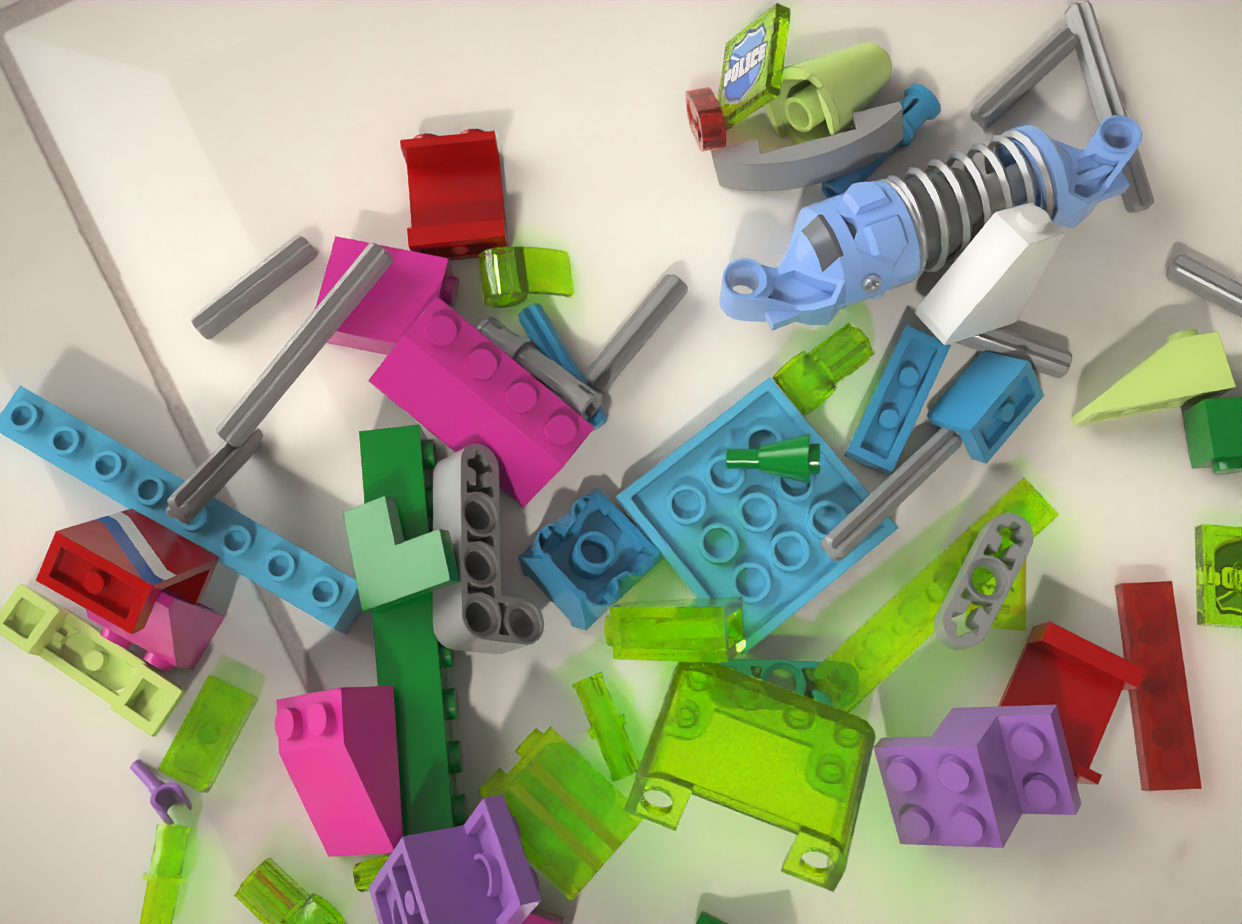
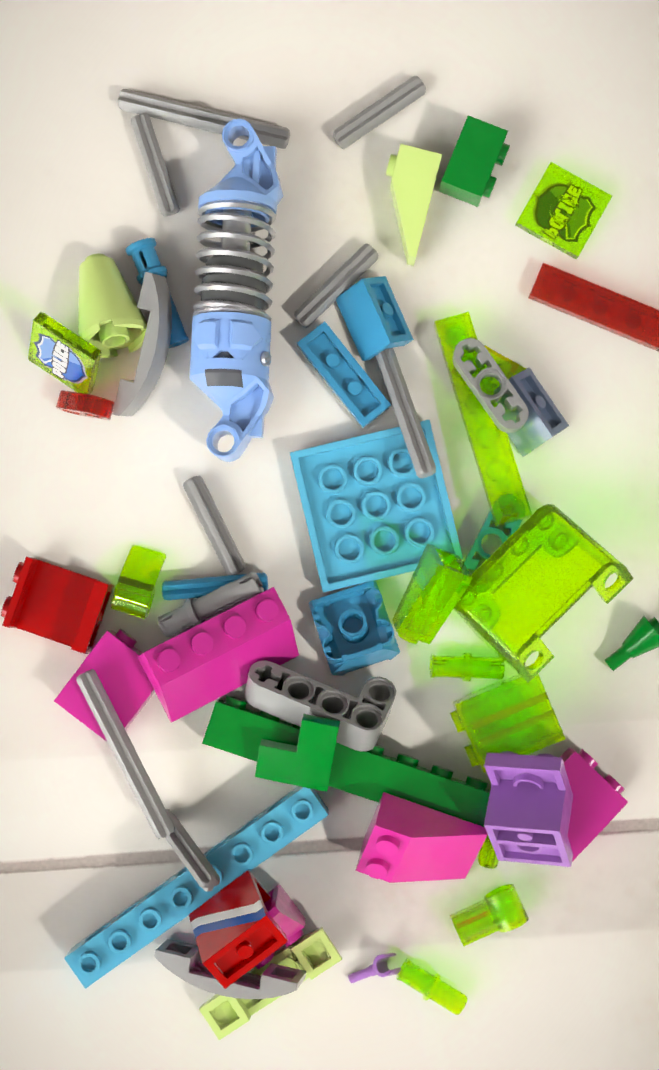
camera: 65 degrees left, 10 degrees up
clear neon green plate [157,675,259,793] -> none
light grey axle [191,235,317,340] -> none
green cone [726,434,820,484] -> none
clear neon green piece [772,323,875,416] -> none
medium lavender bracket [873,705,1082,848] -> none
white slope [915,202,1066,346] -> none
red panel [998,621,1146,785] -> none
none -> light grey slope [155,939,306,999]
none -> sand blue panel [488,367,569,457]

